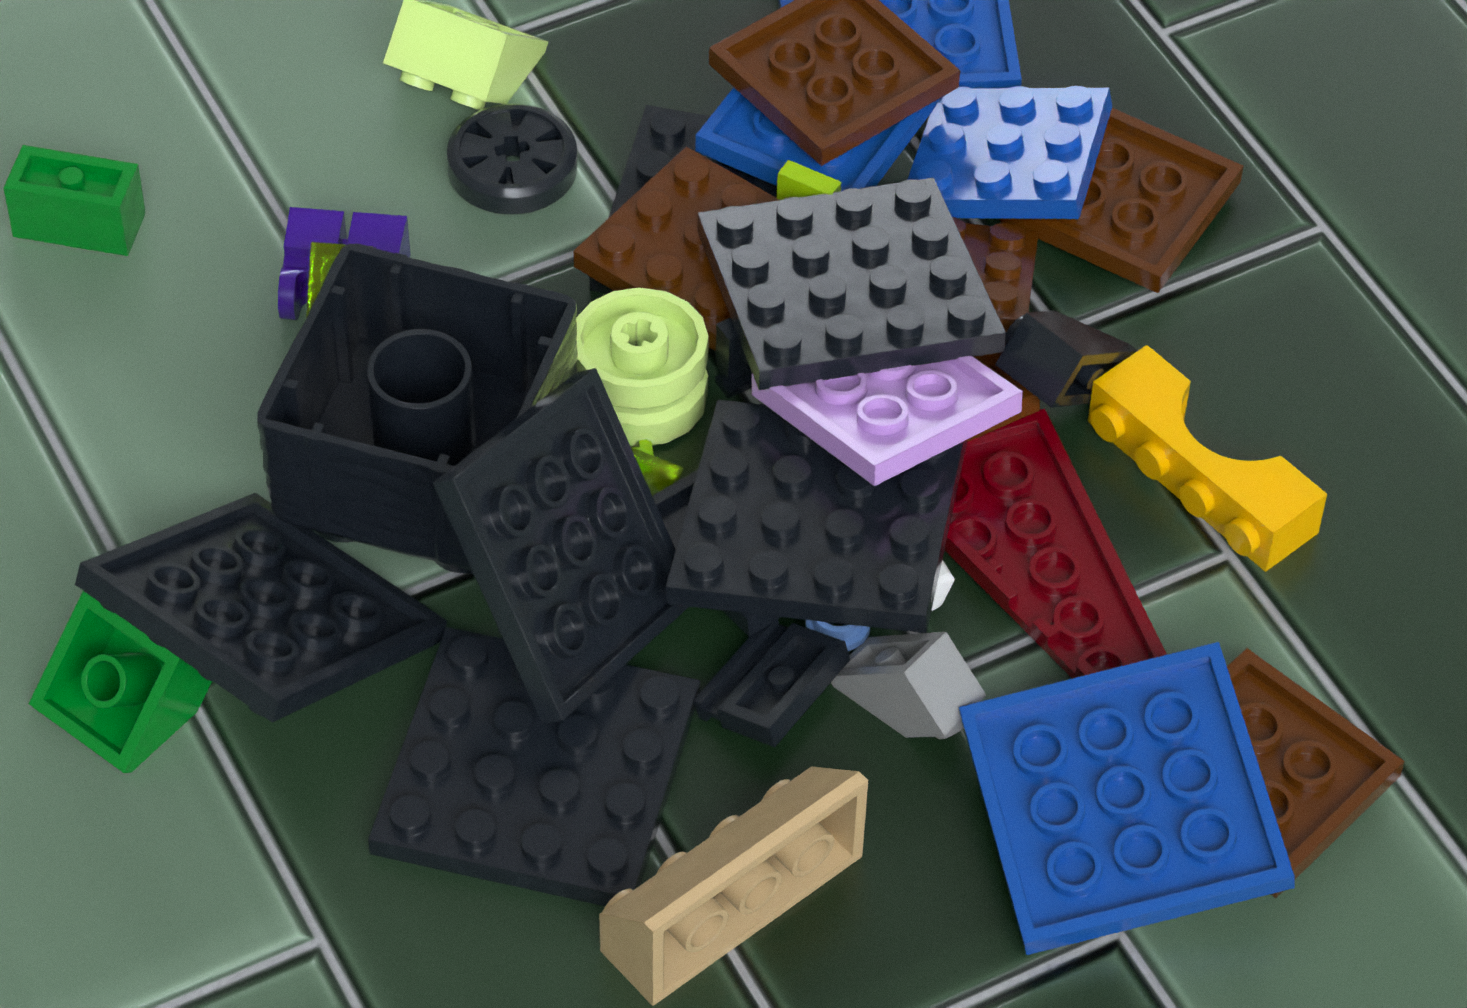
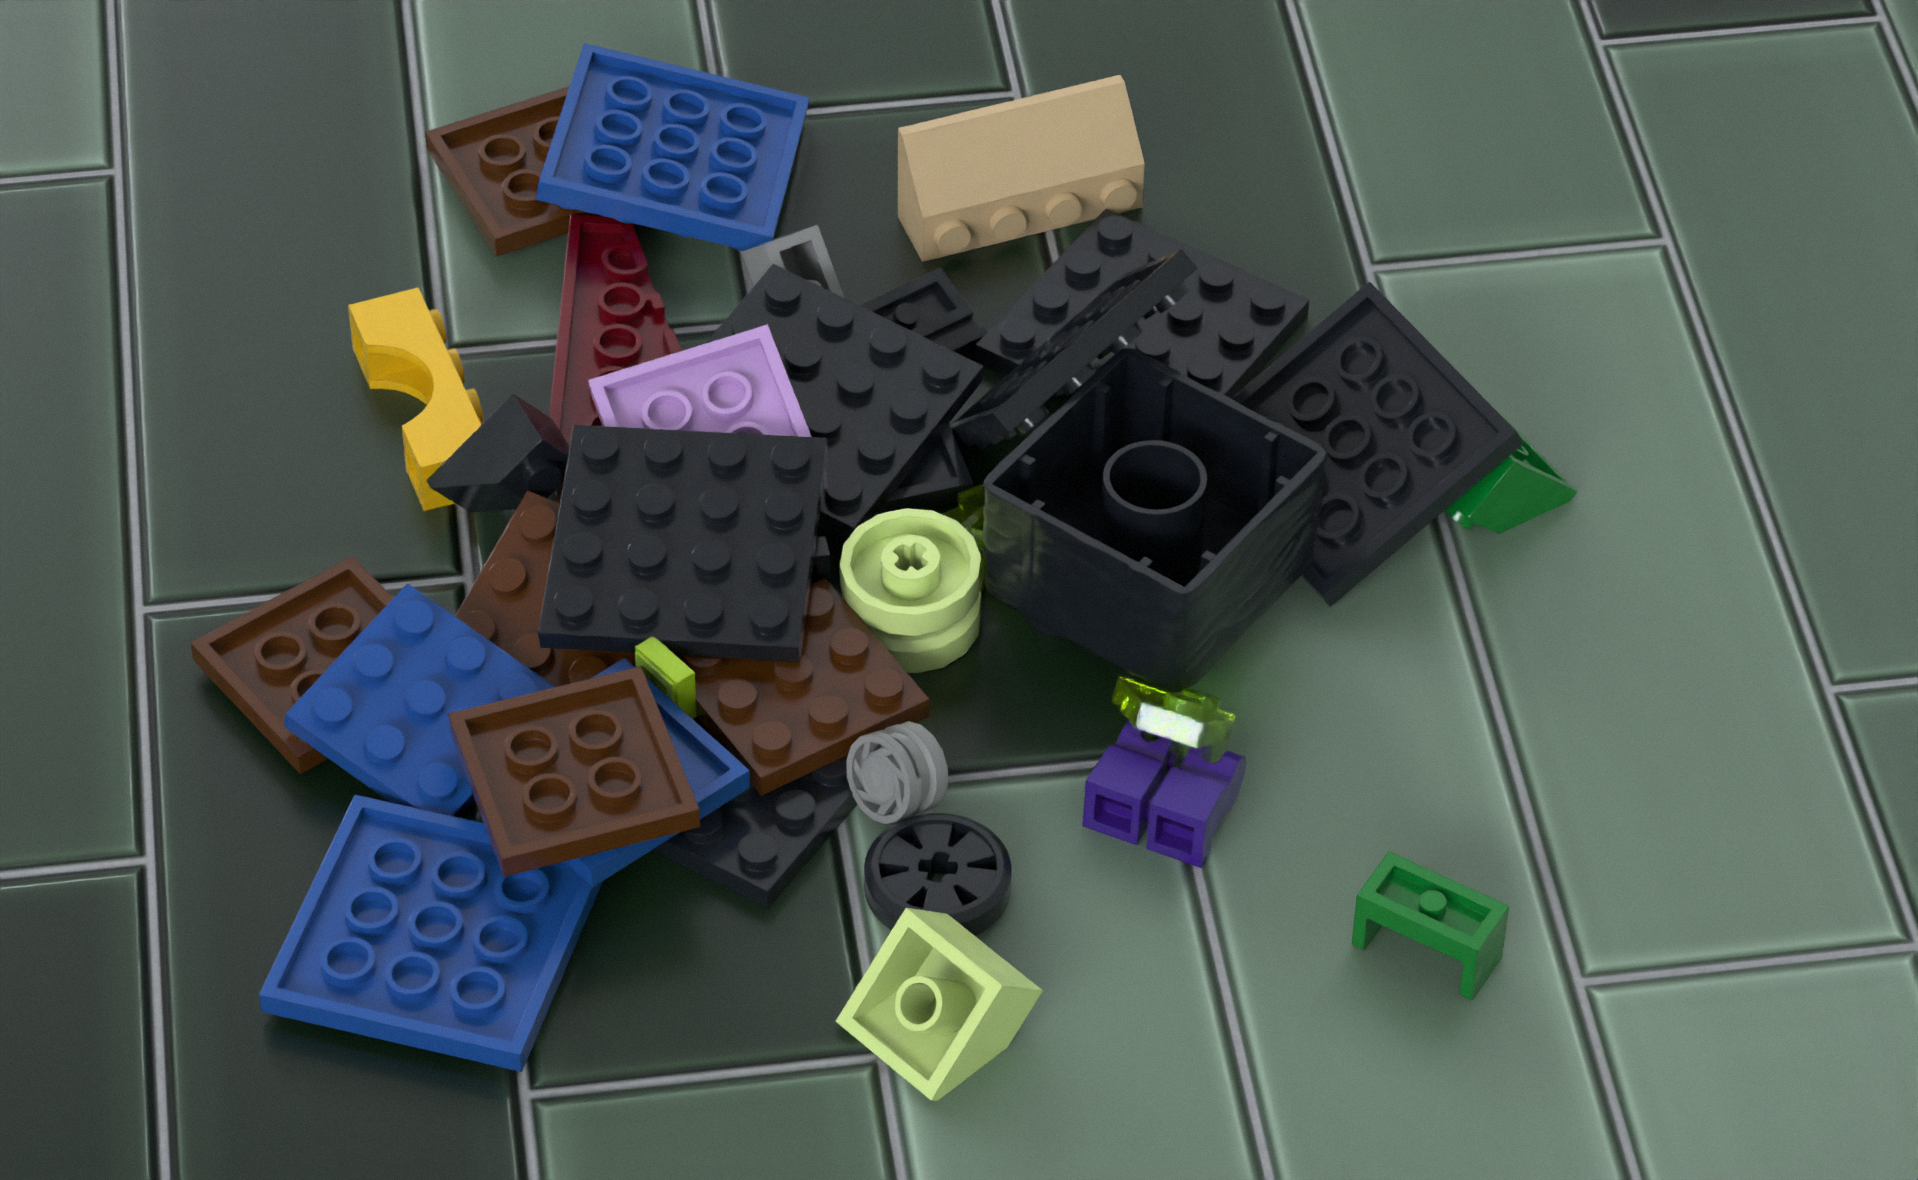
camera: 160 degrees left, 5 degrees down
none -> light grey wheel [846,721,948,824]

